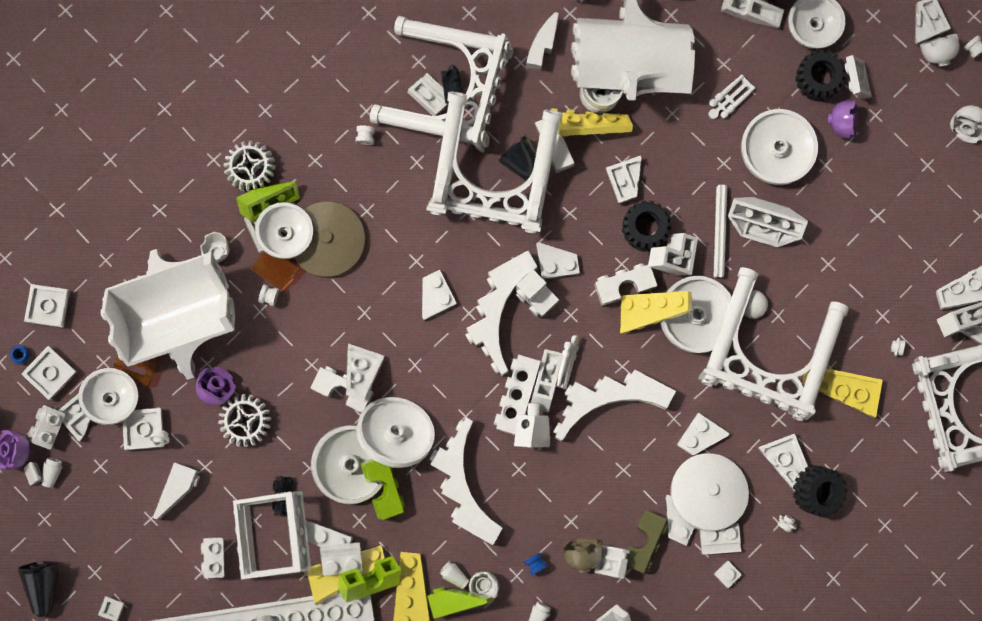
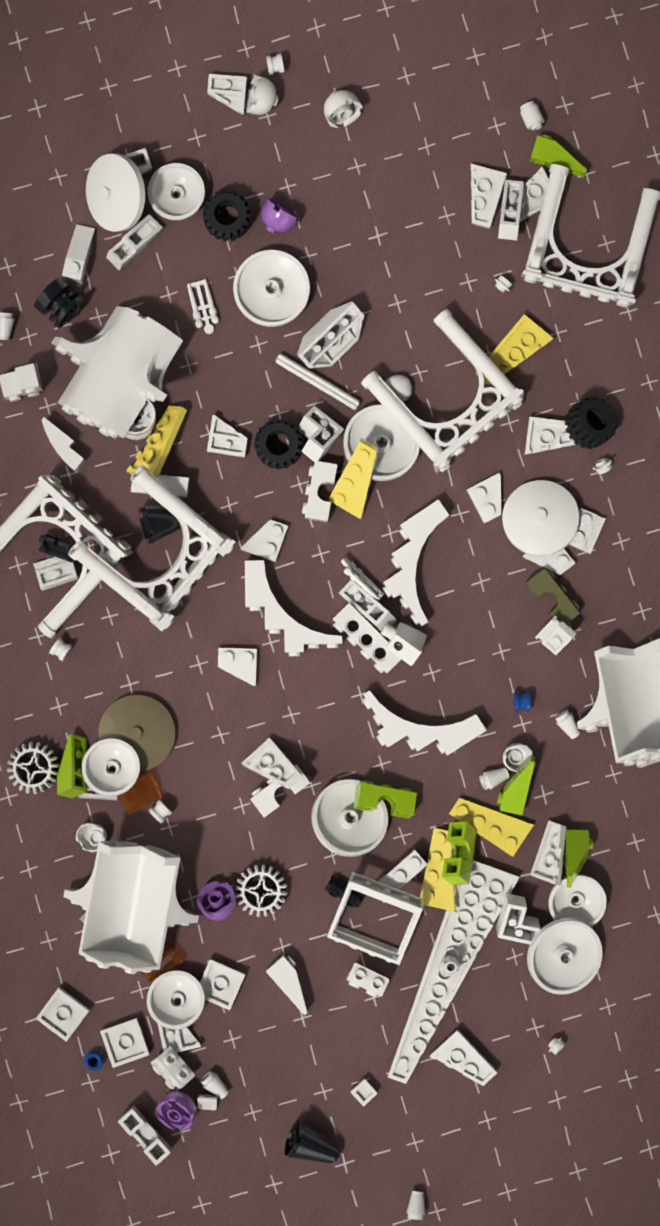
camera: 65 degrees left, 5 degrees up
white plate [150,430,170,446] -> none
white plate [320,543,362,576] -> none
white dish [357,397,435,468] -> none
white brick [516,269,559,318] -> none
dark tan cylinder [563,538,602,573] -> none
white plate [714,560,742,588] -> none
white plate [845,55,872,99] -> none

